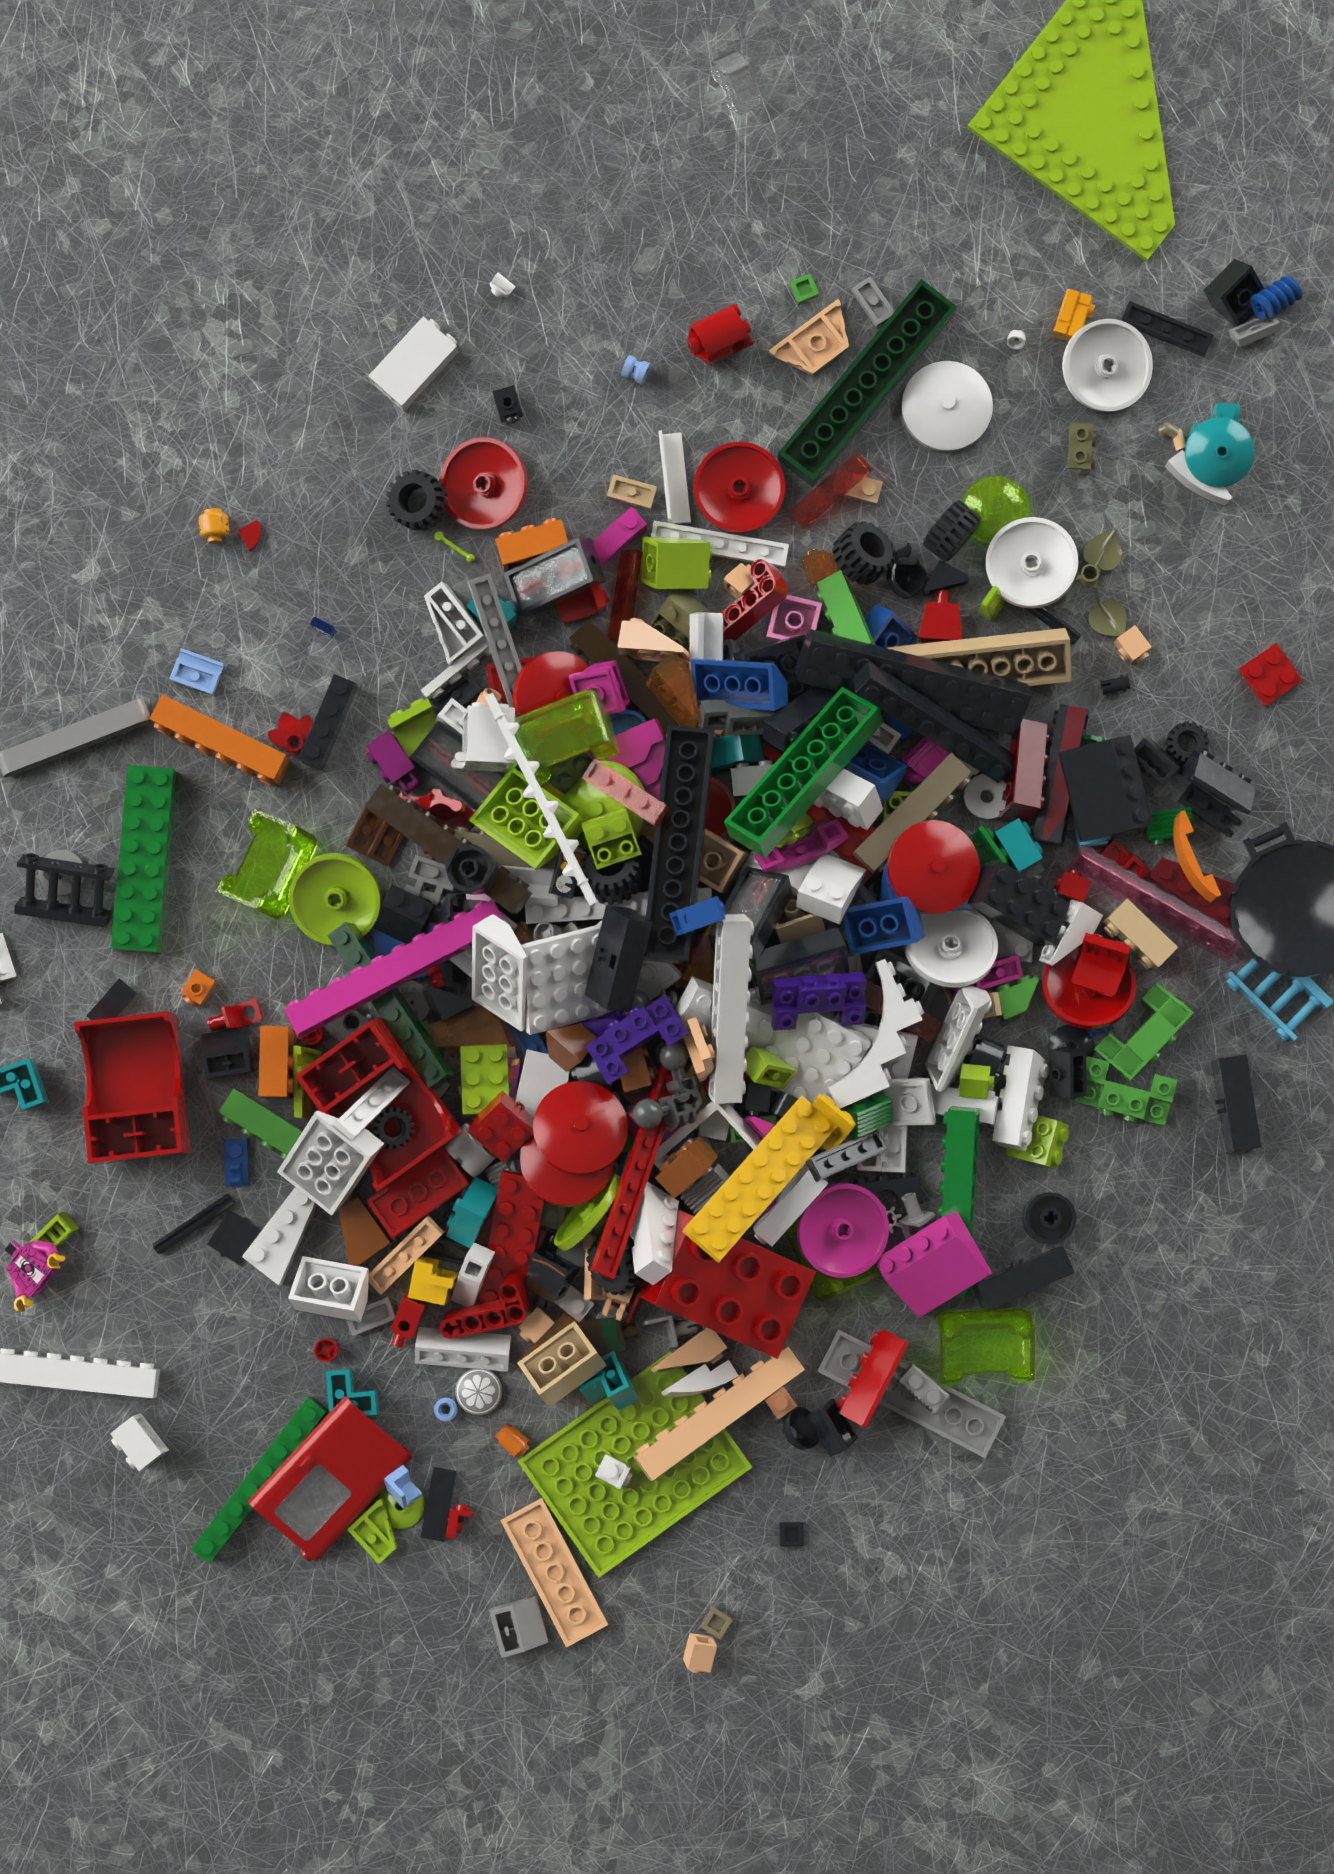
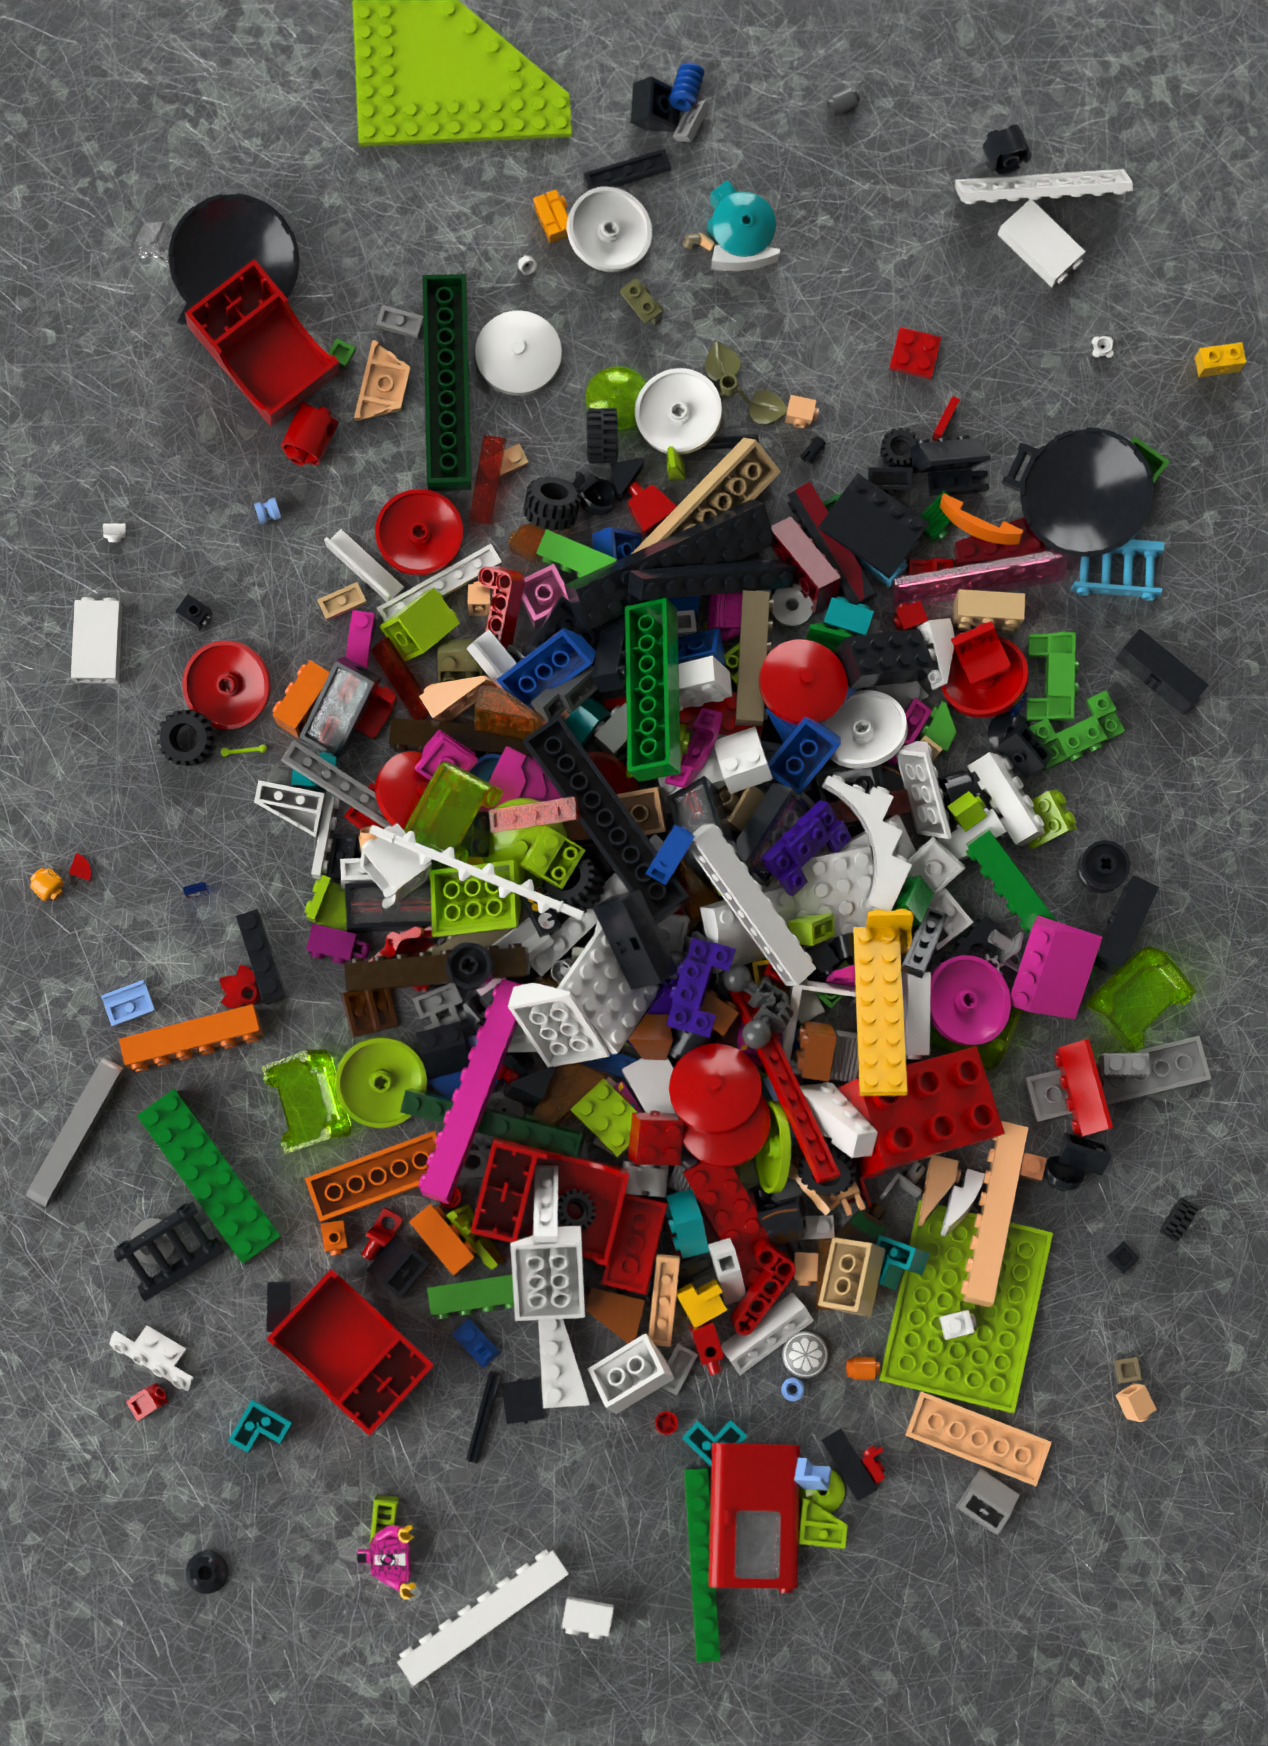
camera: 50 degrees left, 5 degrees down
light nougat plate [683,1017,716,1083] -> none
none -> black dish [168,193,299,325]
none -> red piece [185,259,339,427]
none -> orange brick [305,1131,437,1223]
none -> red tile [932,396,960,442]
none -> black tyre [1160,1197,1198,1242]

